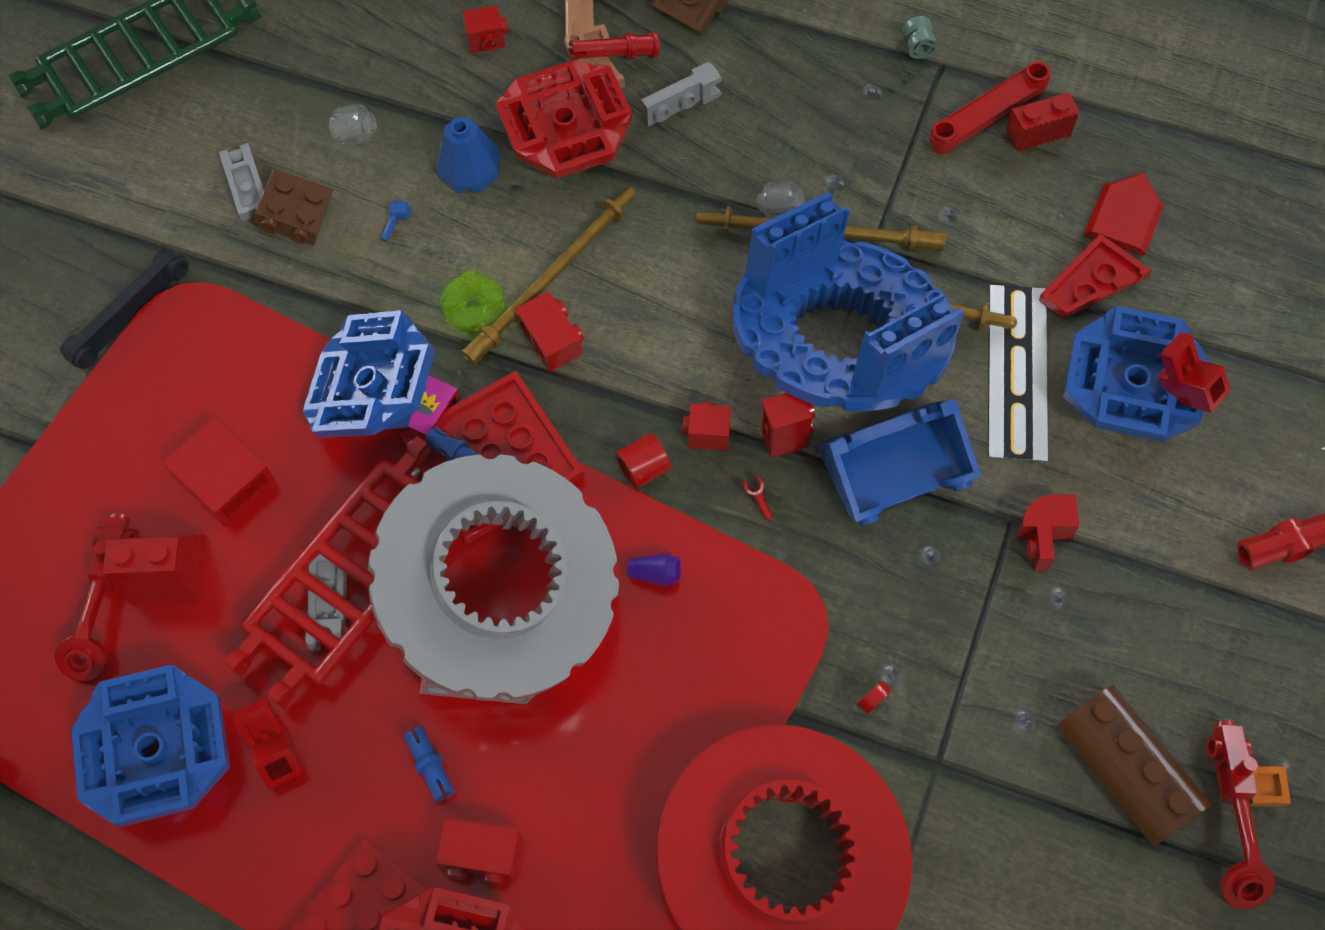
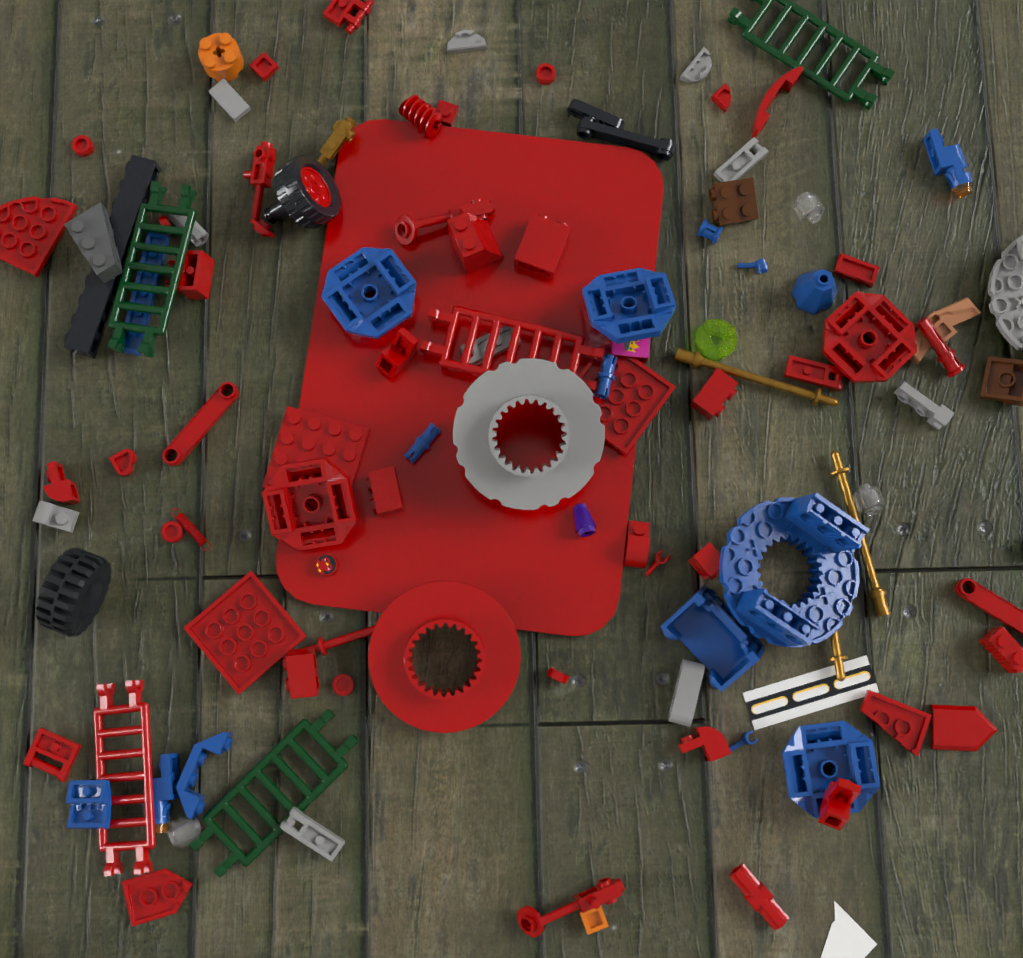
camera: 65 degrees right, 15 degrees up
red brick [463,5,509,53] -> none
red piece [615,432,672,490] -> none
red brick [682,402,731,451] -> none
reddish brown container [1057,685,1212,848] -> none
none -> black beam [567,99,625,130]
none -> red brick [624,520,650,569]
none -> light grey beam [668,659,705,727]
none -> light grey tile [679,47,712,83]
none -> blue bush [696,219,723,244]
none -> red tile [711,83,731,112]
none -> blue hand [729,731,758,752]
none -> red slope [752,66,804,138]
none -> red plate [783,355,845,391]
none -> red tile [832,253,880,288]

